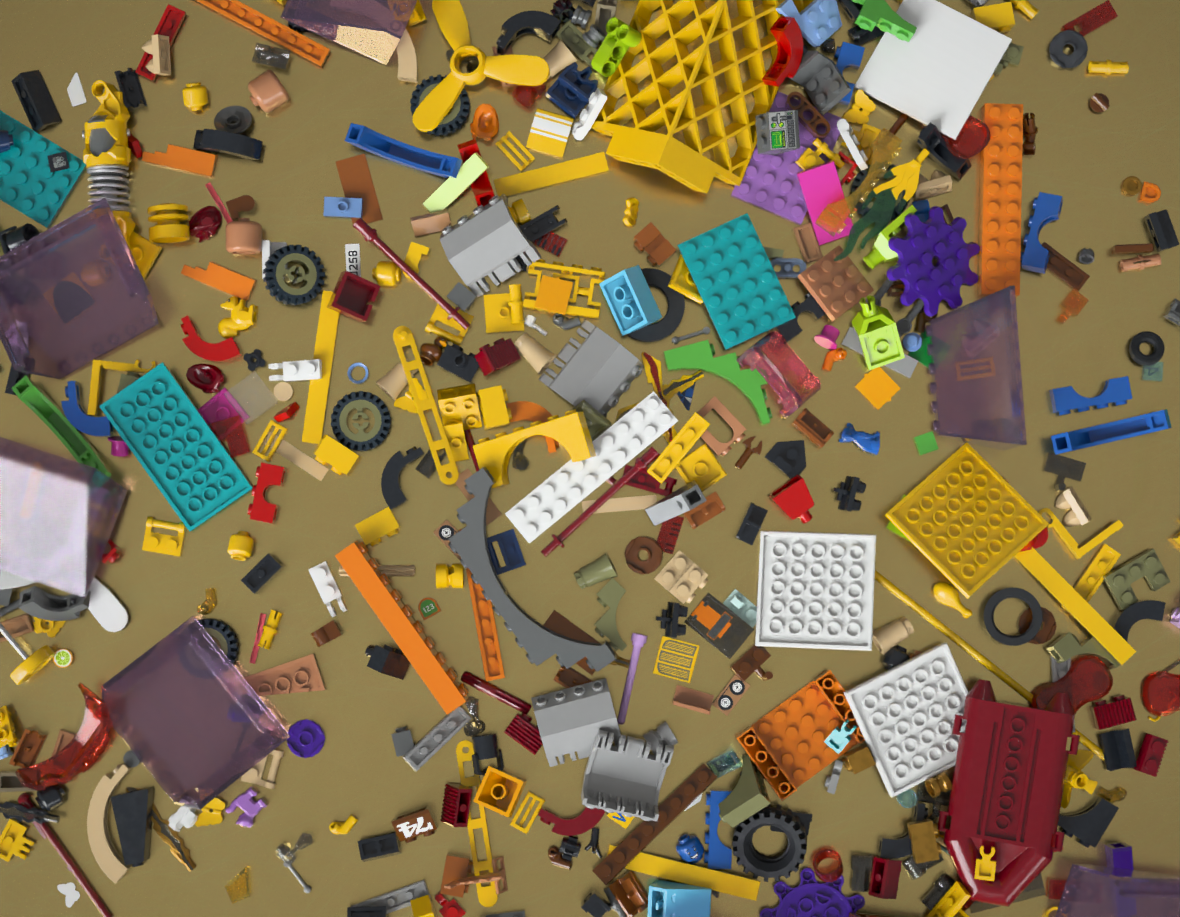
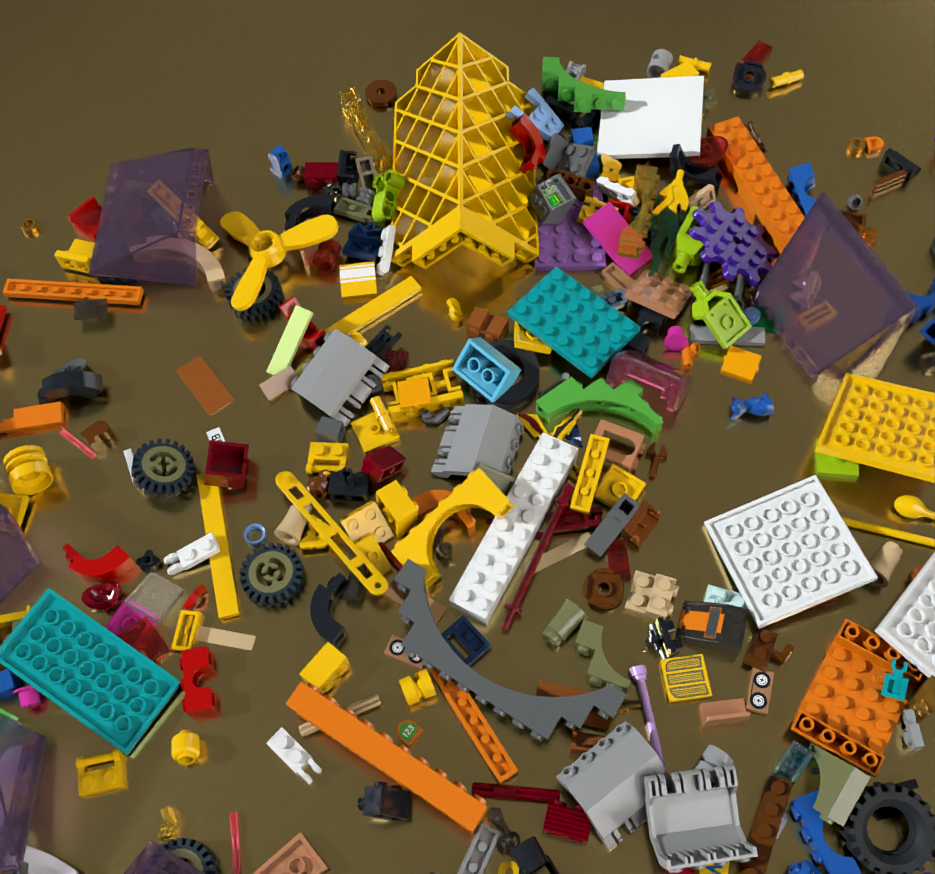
camera: 15 degrees left, 25 degrees down
red bracket [92,535,122,564] -> none
orange piece [181,261,257,301] -> none
yellow head [182,82,209,111] -> none
dark red hat [189,206,222,242] -> none
yellow animal [218,296,258,339] -> none
nougat head [226,218,262,255] -> none
black panel [241,553,284,594] -> none
nougat head [248,70,289,113] -> none
yellow pin [257,610,282,650] -> none
tan tile [274,382,293,402] -> none
reddish brown leg [311,620,343,647] -> none
yellow brick [313,434,359,475] -> none
medium blue plate [323,197,363,218] -> none
blue arch [345,123,463,178] -> none
dark red bar [353,218,471,330] -> none
yellow head [372,261,401,286] -> none
yellow leg [402,242,430,279] -> none
orange hat [470,104,499,141] -> none
yellow tile [495,131,535,172] -> none
tan plant [514,332,557,375] -> none
white hand [524,314,548,336] -> none
tan plant [542,40,577,80] -> none
black panel [734,502,768,545] -> none
black plate [765,440,806,479] -> none
red torso [769,474,815,523] -> none
dark orange hinge [791,408,834,449] -> none
black hips [833,476,866,512] -> none
black head [882,645,910,671] -> none
bright green tile [914,431,939,455] -> none
reddish brown plate [1090,92,1110,113] -> none
nougat pin [1120,253,1161,271] -> none

